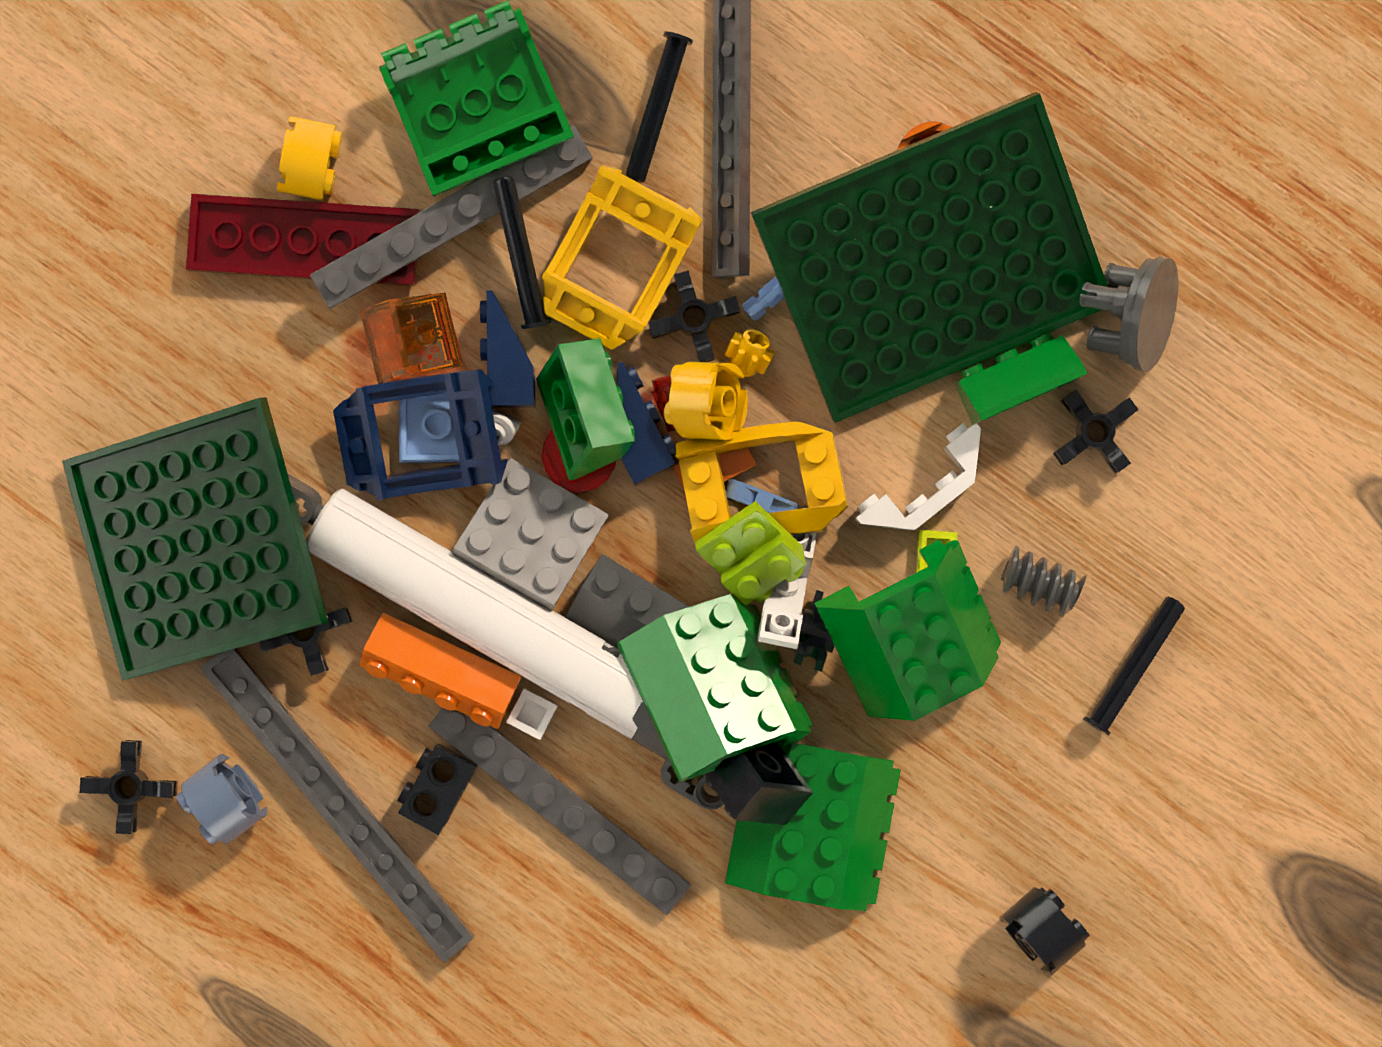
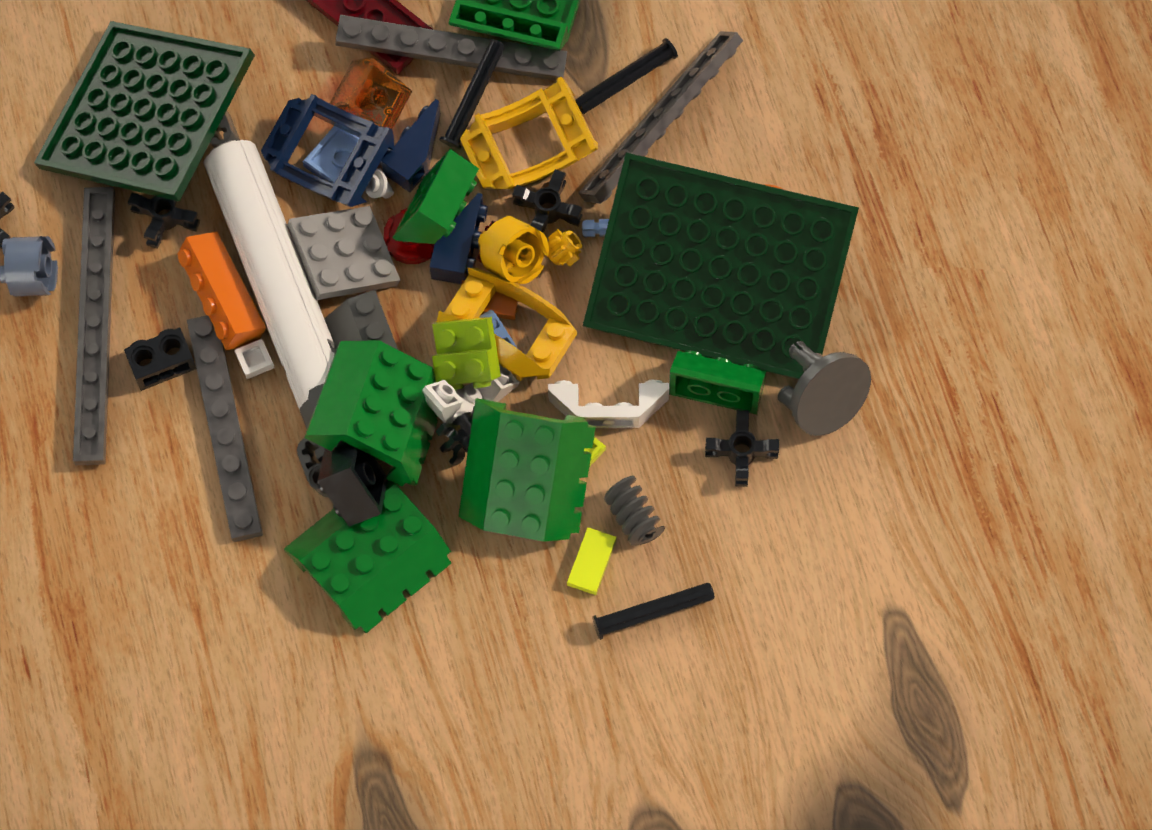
camera: 40 degrees right, 20 degrees down
black brick [999,887,1090,977] -> none
none -> neon yellow tile [567,527,617,595]

